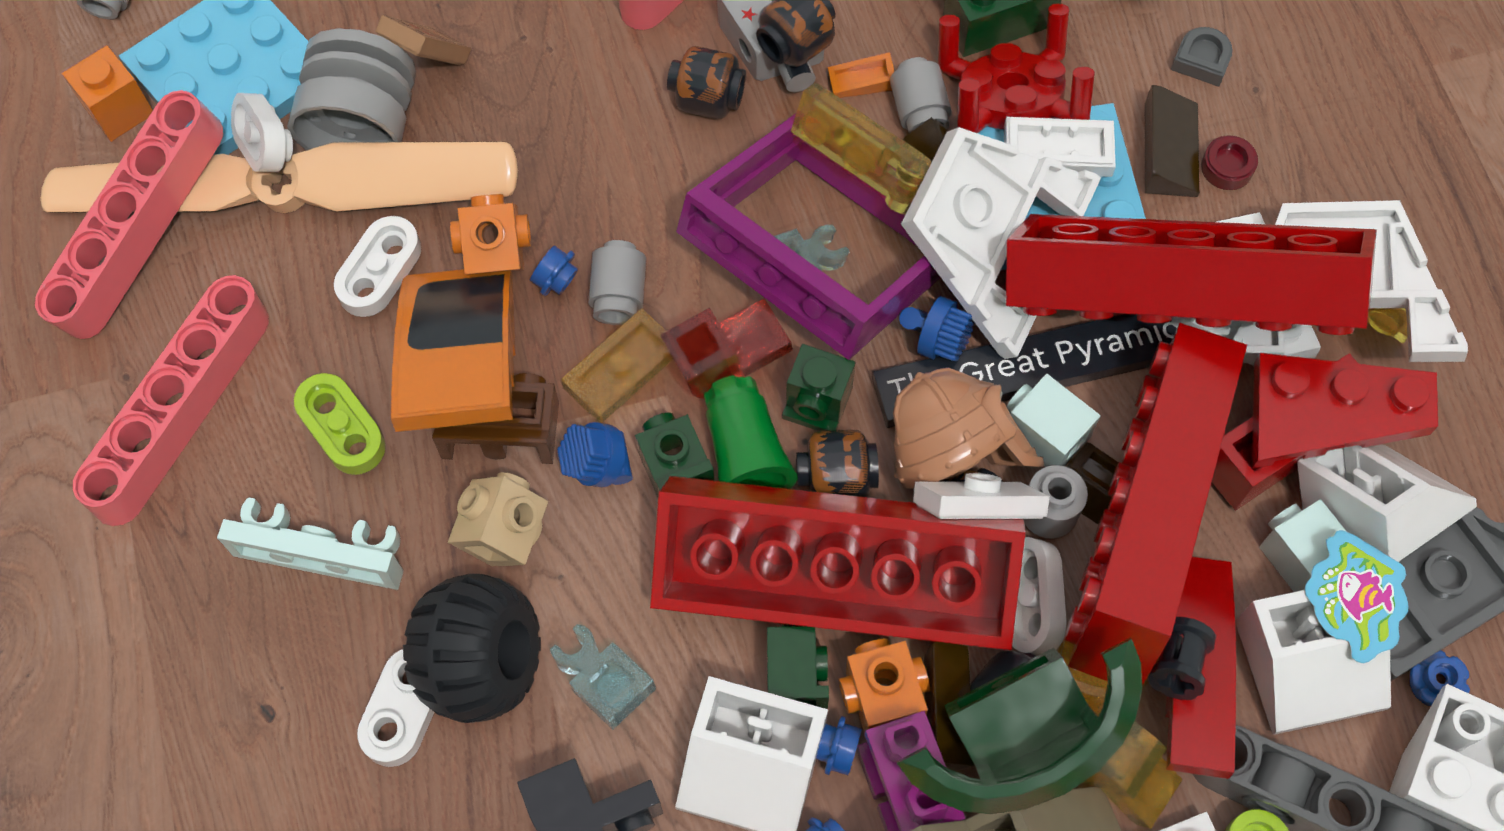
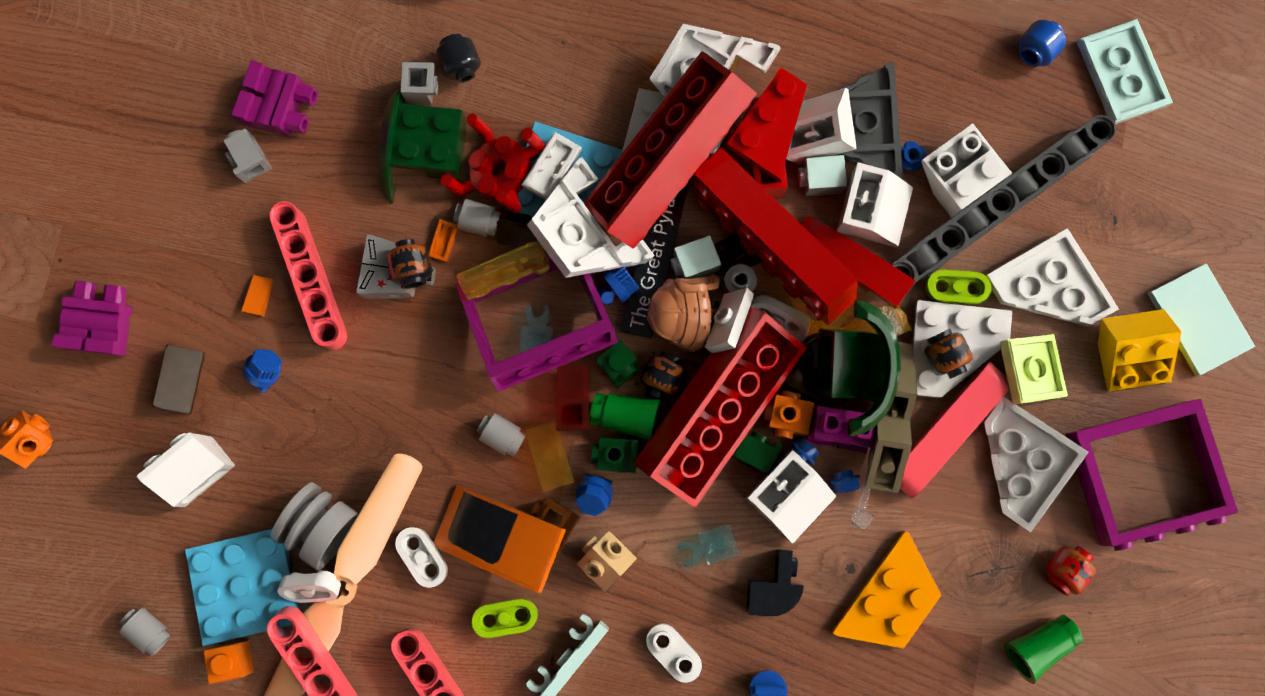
camera: 60 degrees left, 15 degrees up
medium nougat tile [375,15,472,65] -> none
black wheel [403,574,541,723] -> none
orange brick [450,194,531,275] -> none
blue plate [530,245,578,296] -> none
black head [667,46,746,119] -> none
dark brown slope [1145,85,1200,197] -> none
black bush [1148,617,1216,700] -> none
dark grey tile [1171,27,1233,87] -> none
dark red tile [1201,135,1258,190] -> none
sticker [1305,530,1409,664] -> none

